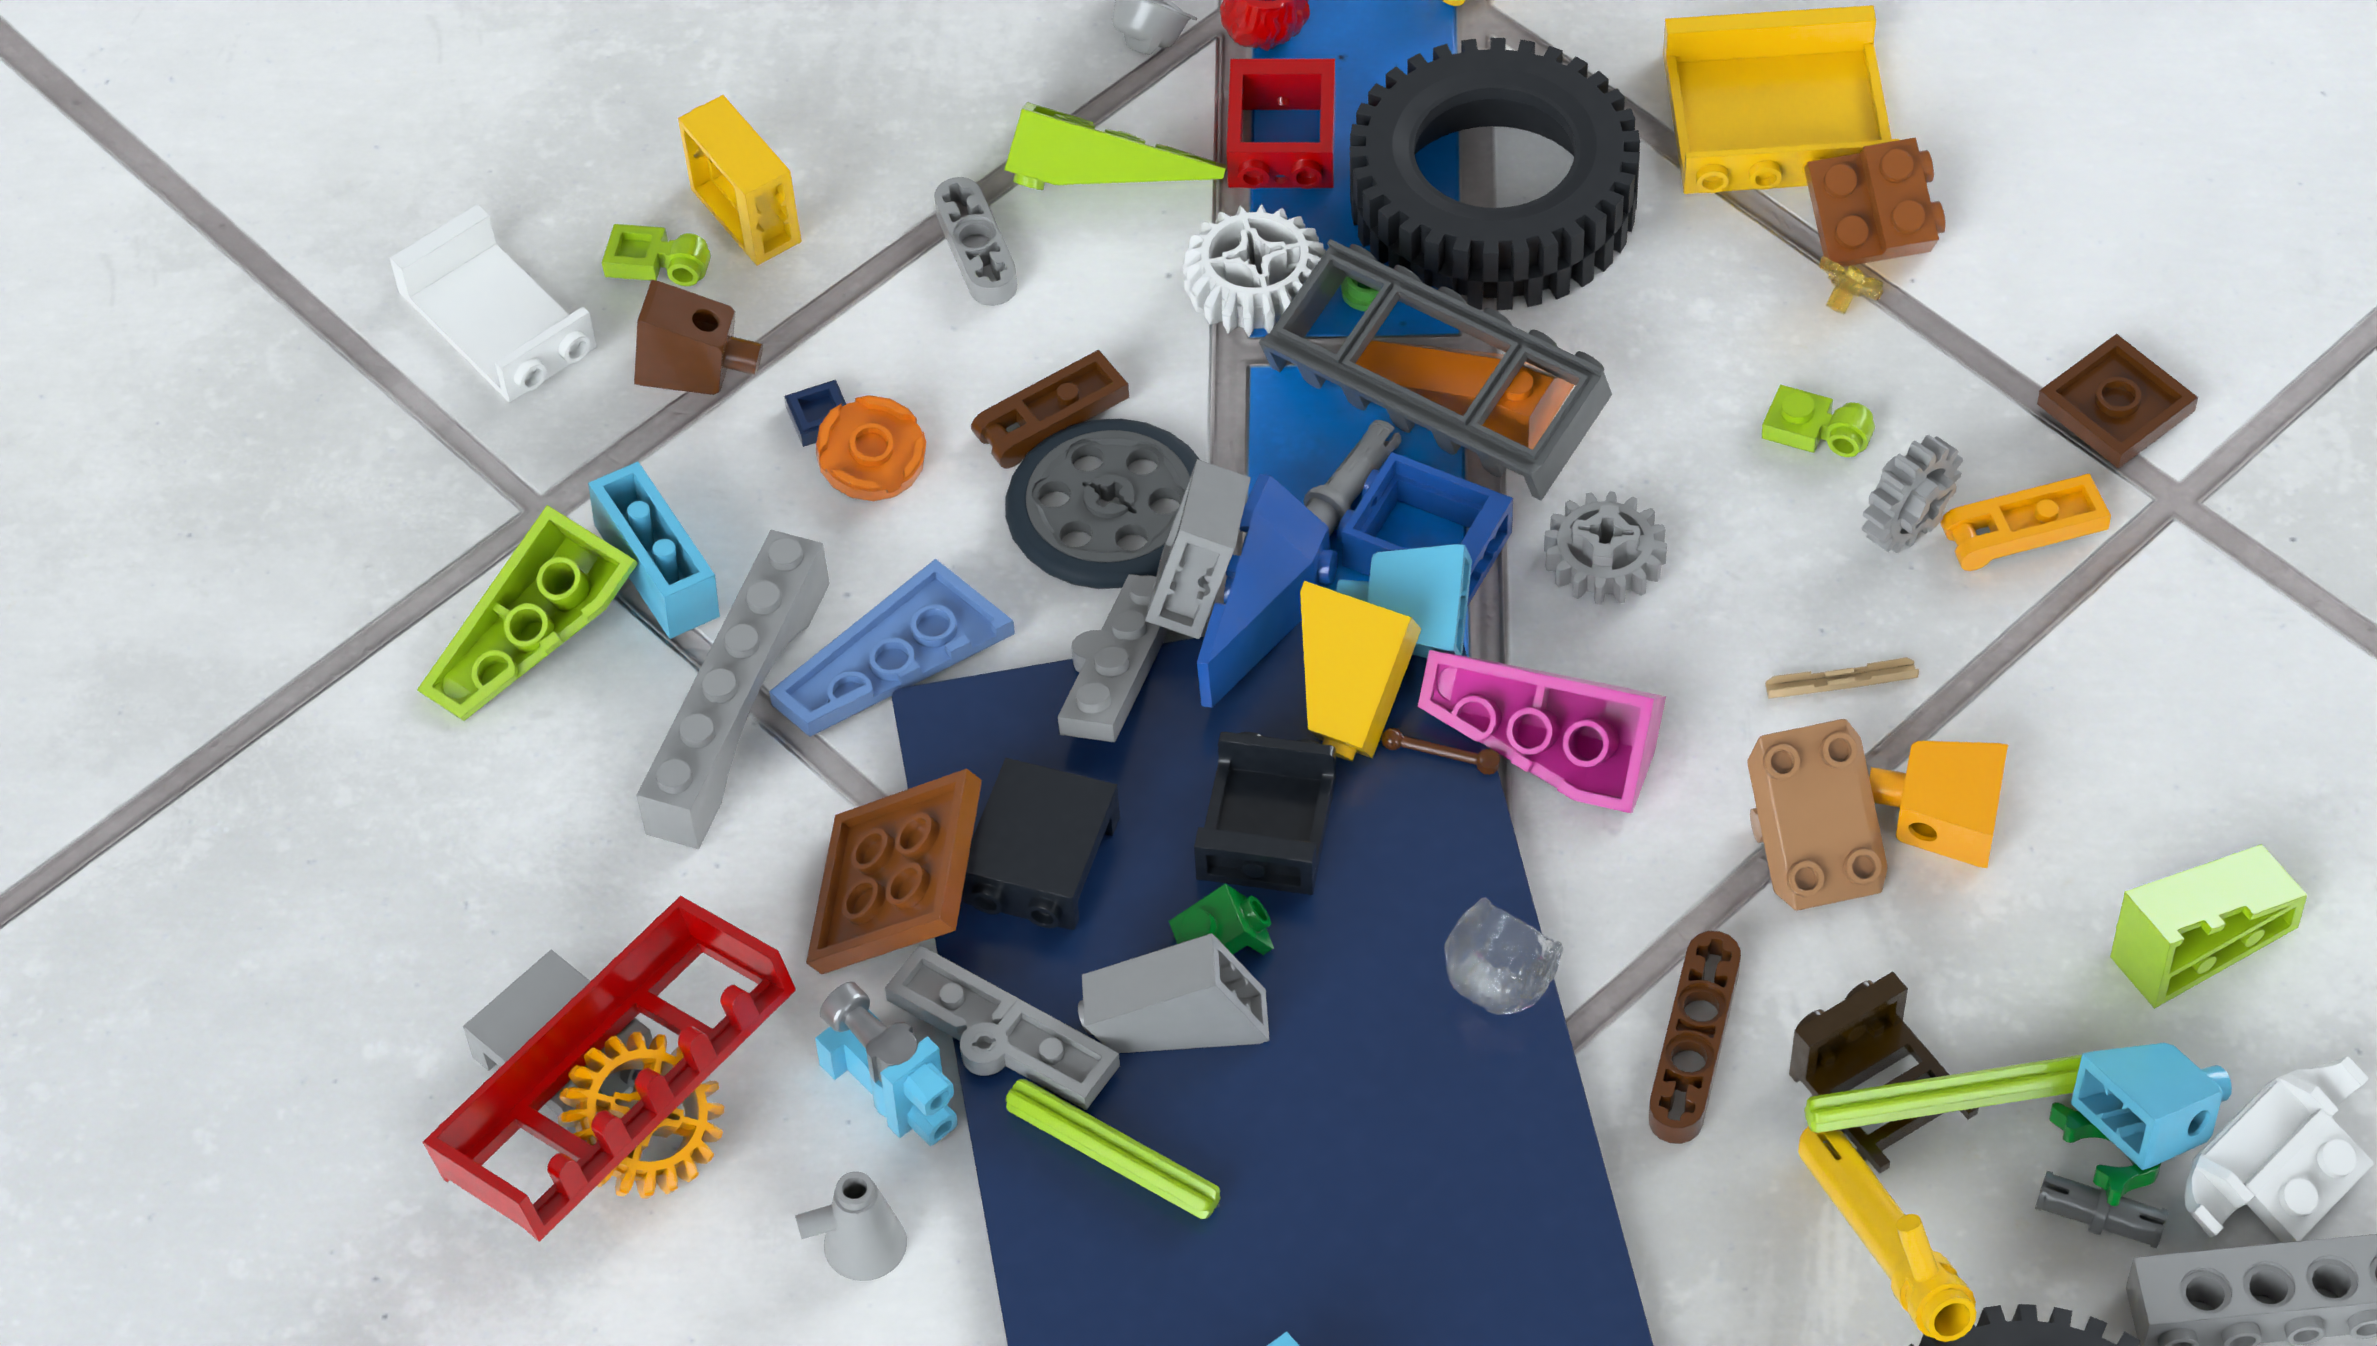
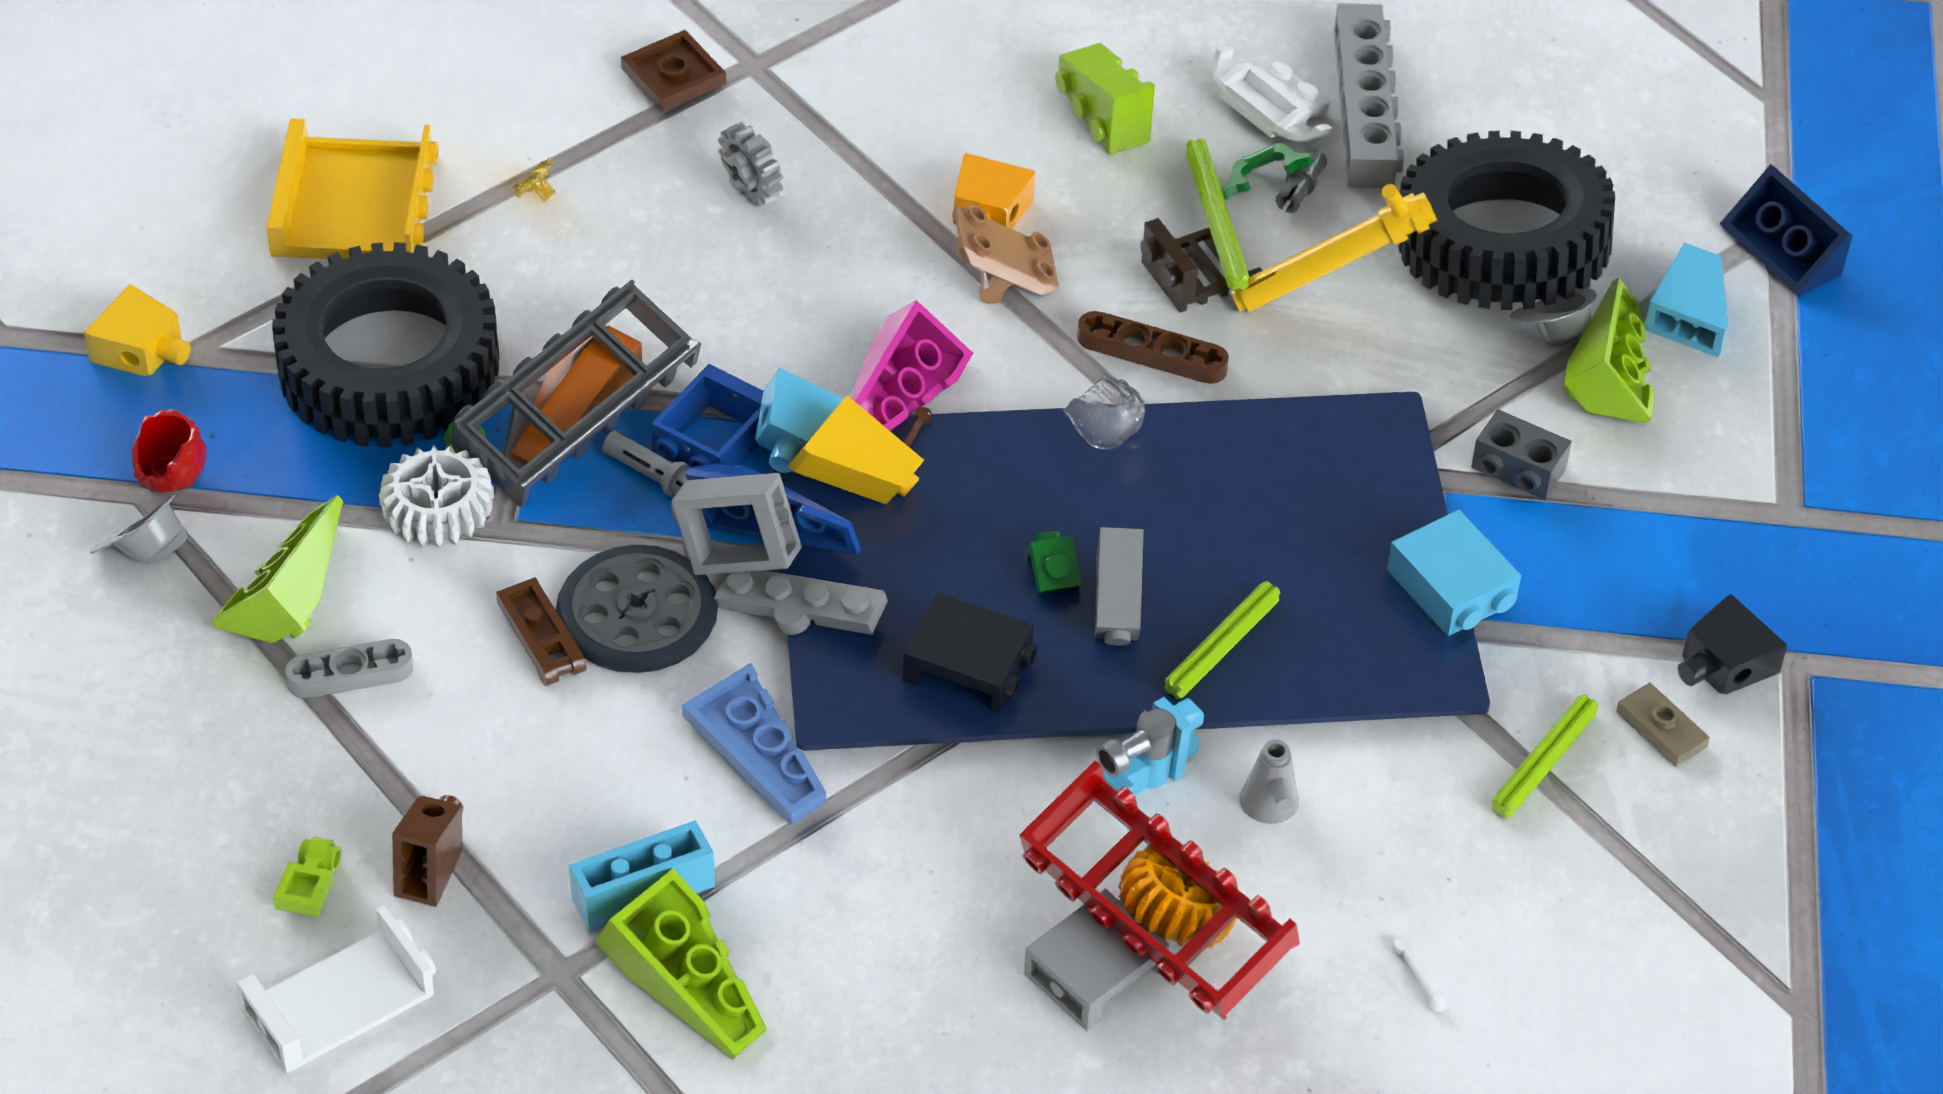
camera: 90 degrees left, 5 degrees down
light grey arch [636,530,830,849] -> none
yellow window [678,95,802,266] -> none
dark blue tile [784,380,846,447] -> none
dark orange plate [806,768,982,974] -> none
orange tile [816,395,927,501] -> none
light grey hinge [885,944,1120,1110] -> none
black panel [1194,732,1336,895] -> none
red window [1227,59,1336,189] -> none
light grey gear [1544,491,1667,604] -> none
lime plate [1762,384,1875,457] -> none
tan piece [1765,657,1919,699] -> none
dark orange plate [1804,137,1945,270] -> none
light orange plate [1940,473,2111,571] -> none
medium azure torso [2071,1043,2232,1170] -> none

